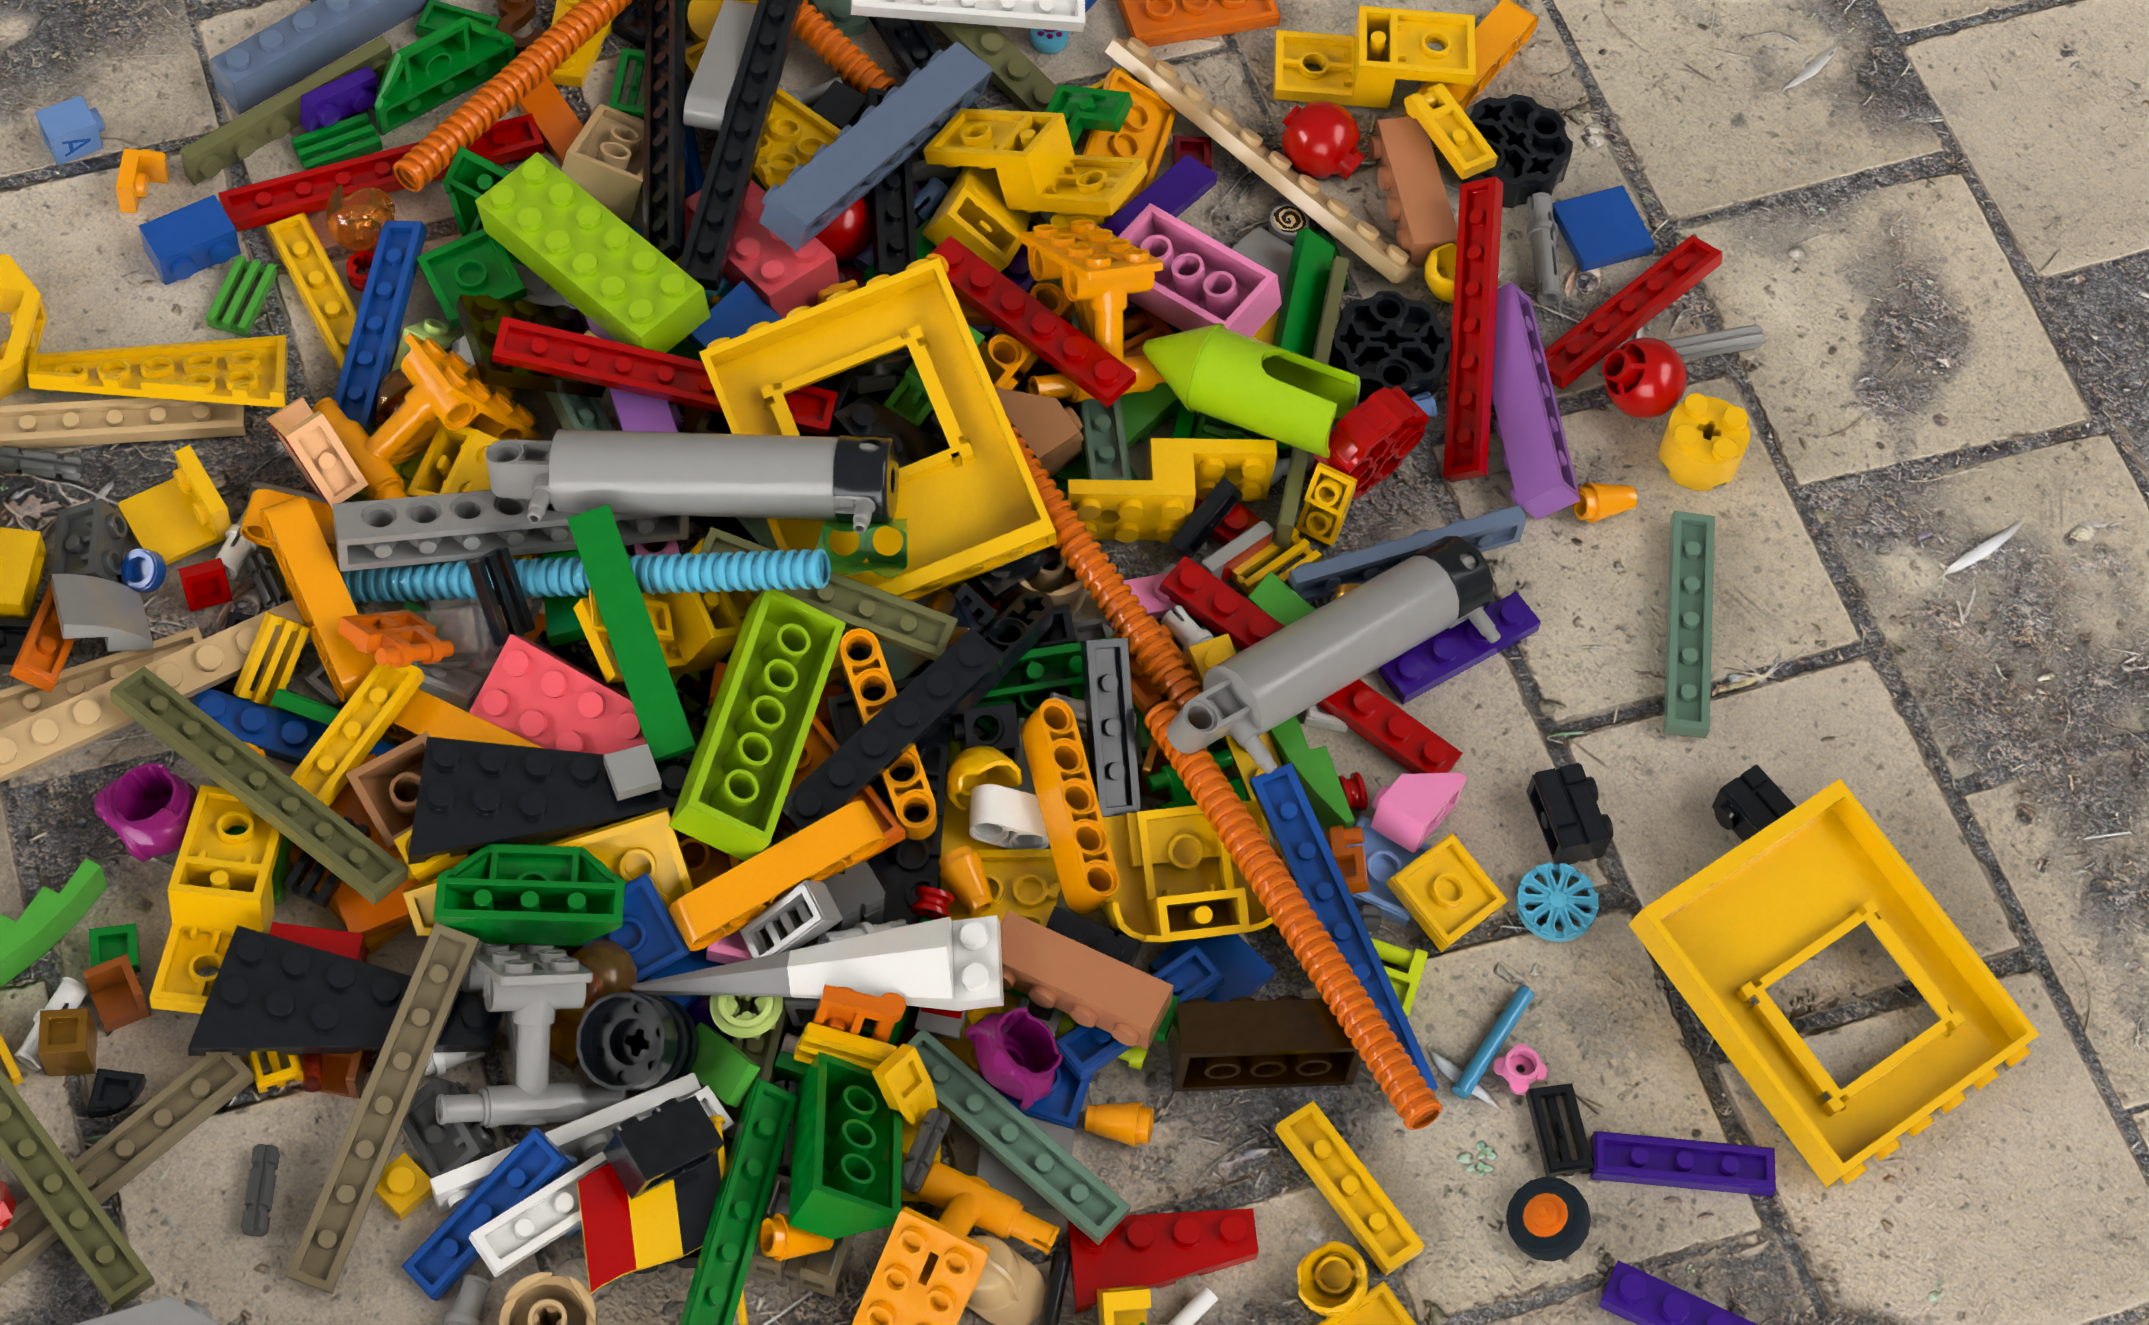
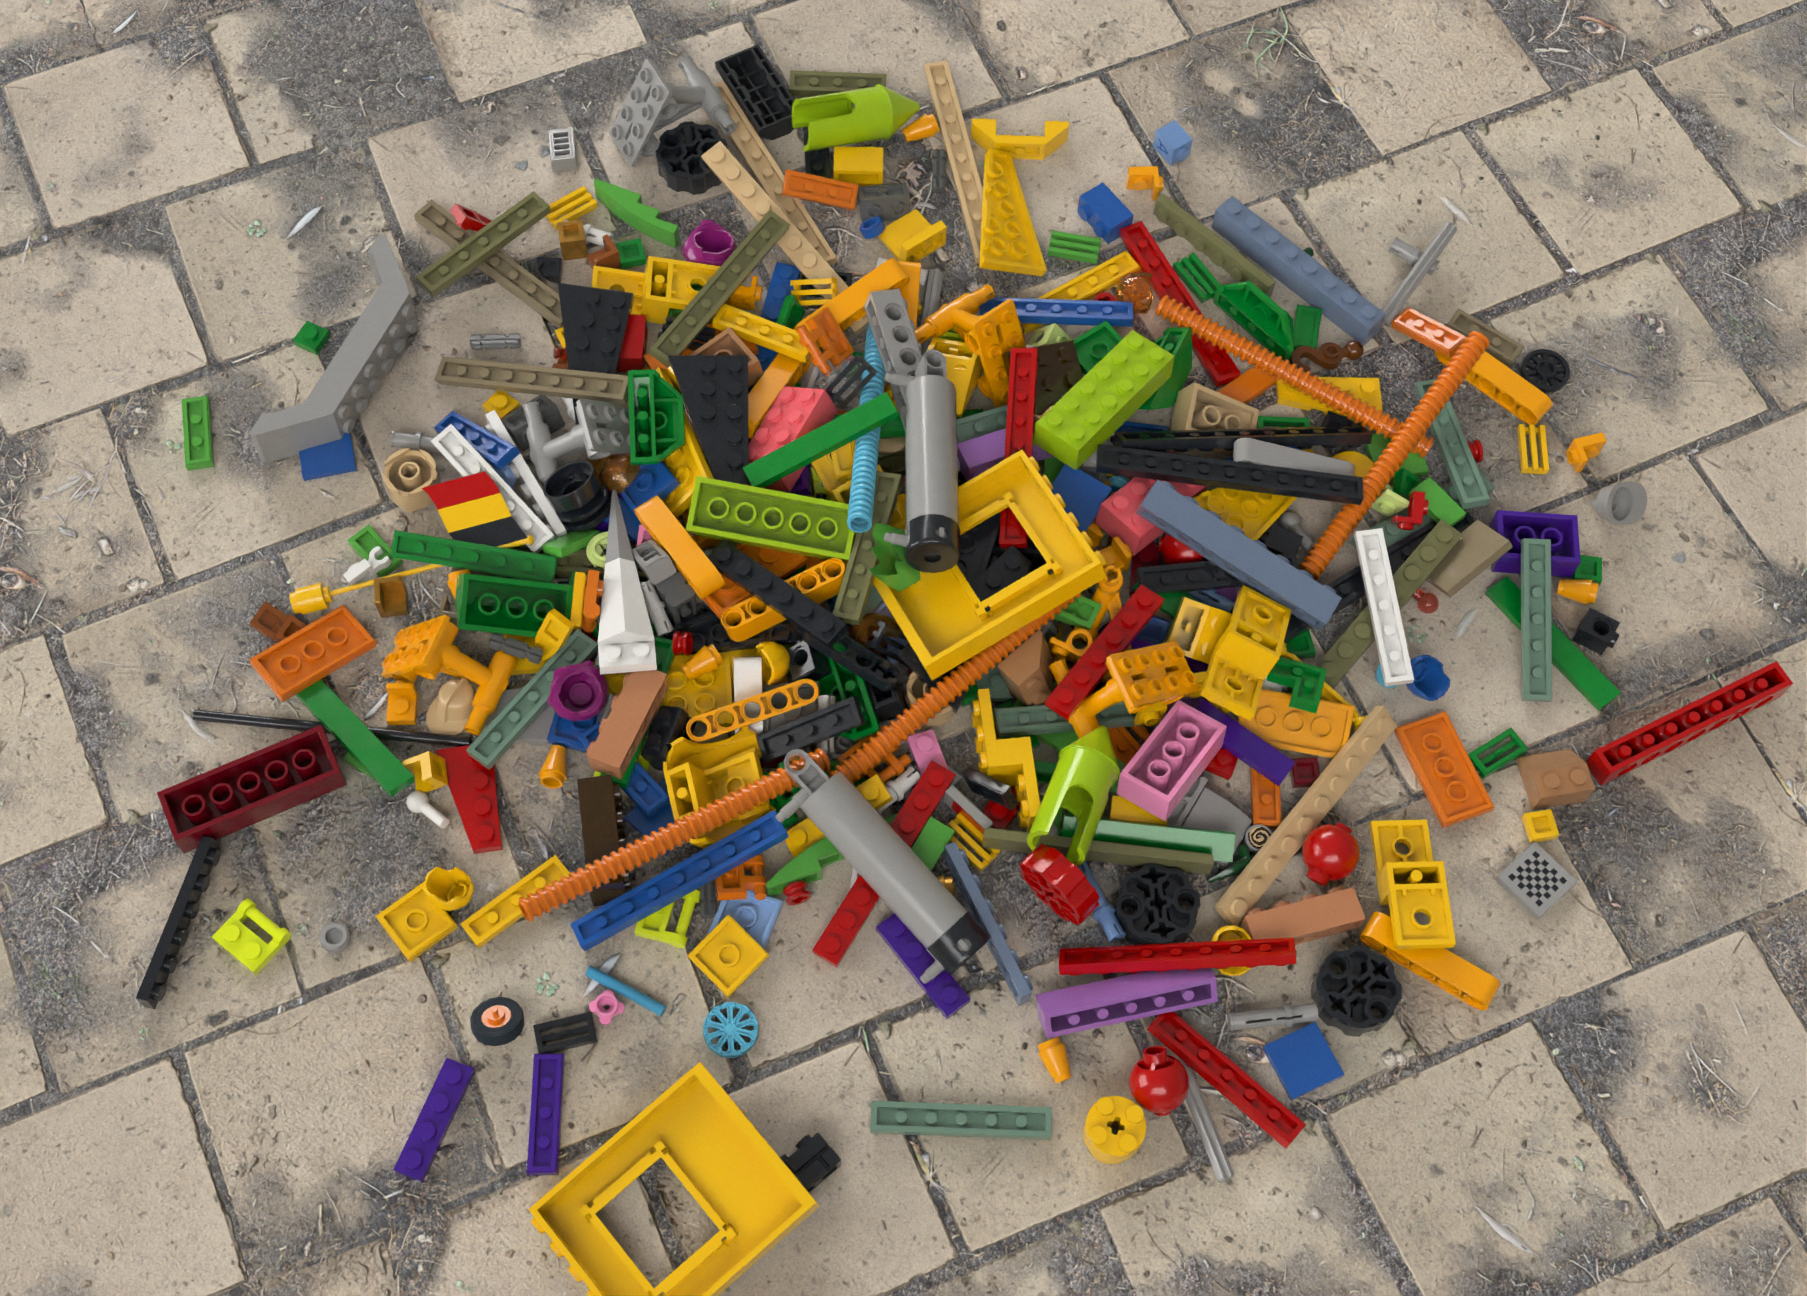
camera: 90 degrees right, 5 degrees up
light grey slope [51,574,153,651] -> none
red plate [178,558,233,612] -> none
light nougat panel [266,396,369,508] -> none
dark purple plate [300,66,377,132] -> none
light grey tile [603,743,662,801] -> none
black brick [603,1095,724,1200] -> none
yellow slope [1295,462,1357,546] -> none
bright pink slope [1370,772,1467,854] -> none
yellow plate [1404,83,1498,180] -> none
black brick [1526,763,1613,865] -> none
none -> orange tile [1250,748,1282,829]

